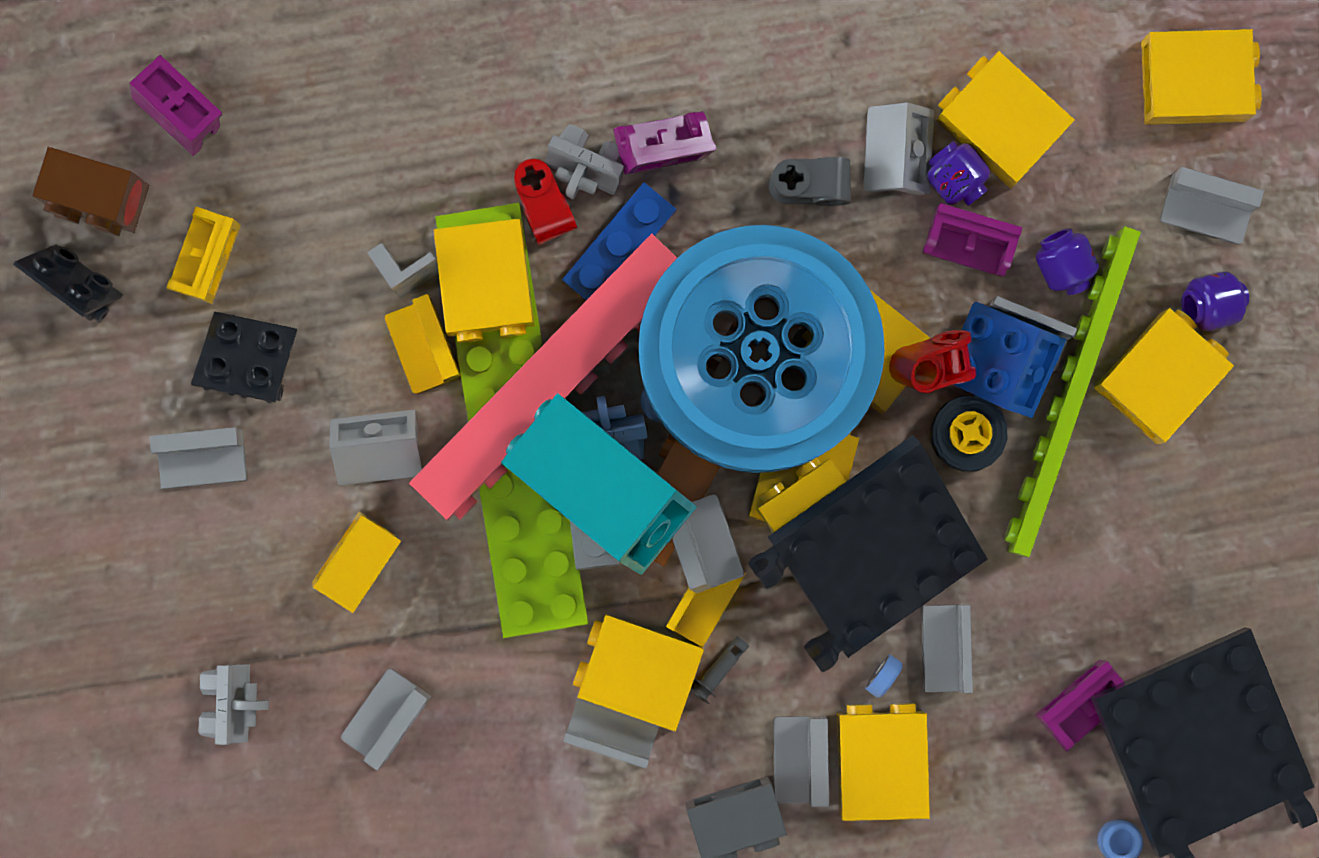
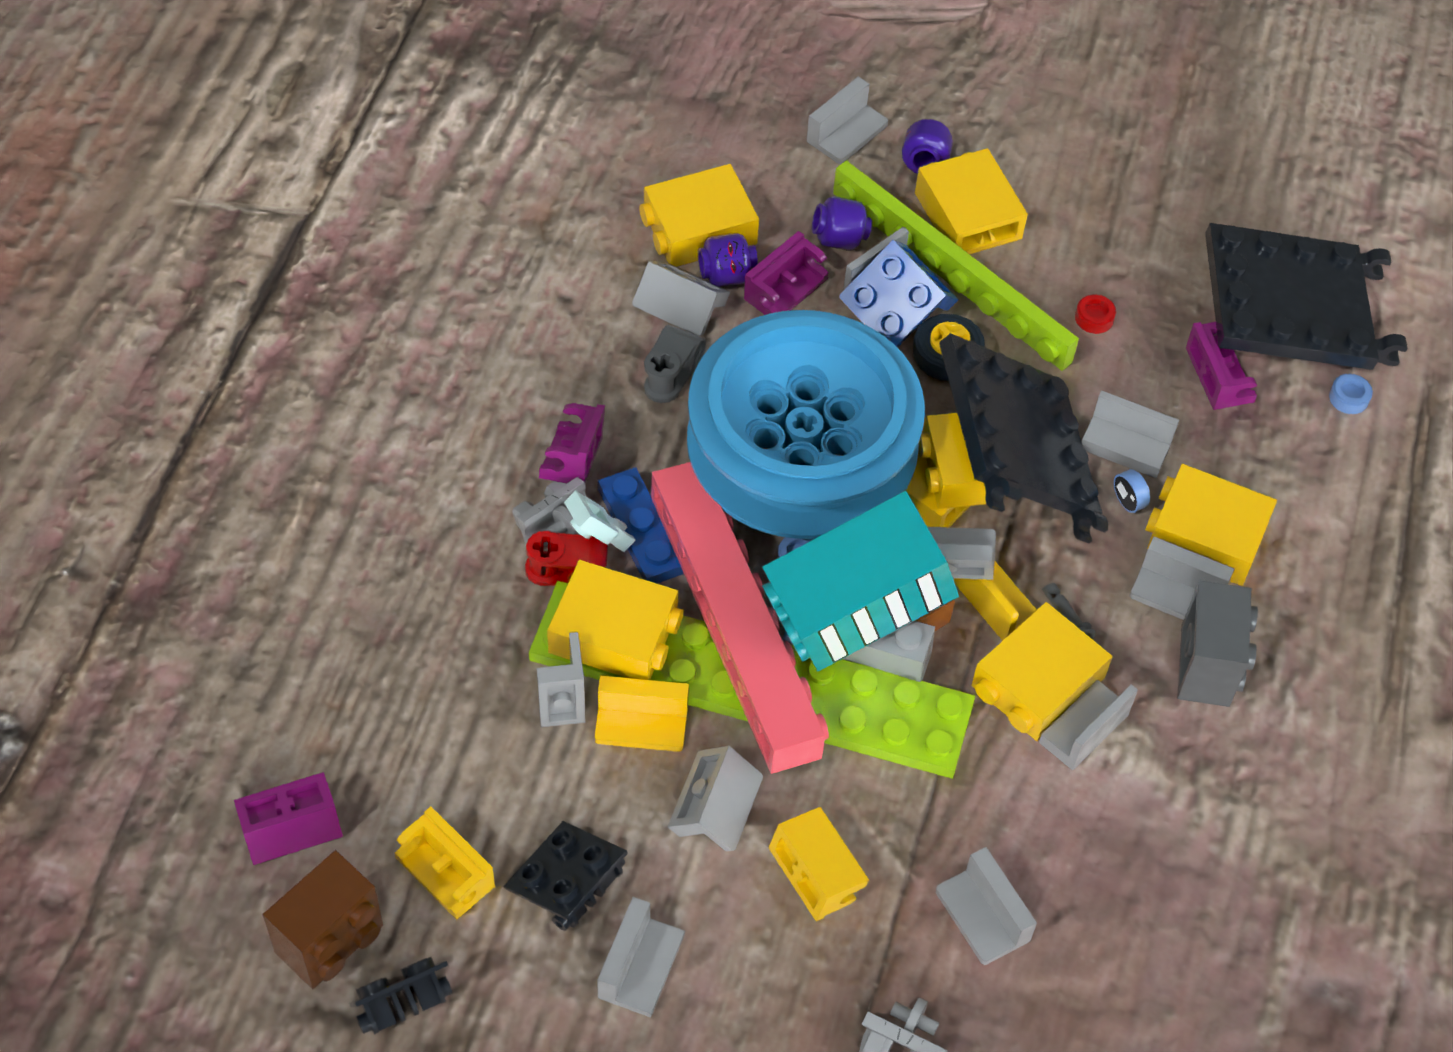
camera: 65 degrees left, 30 degrees down
red piece [889,330,976,393] -> none
yellow brick [1141,29,1262,125] -> none
none -> light aqua plate [564,490,636,552]
none -> red tile [1075,294,1116,334]

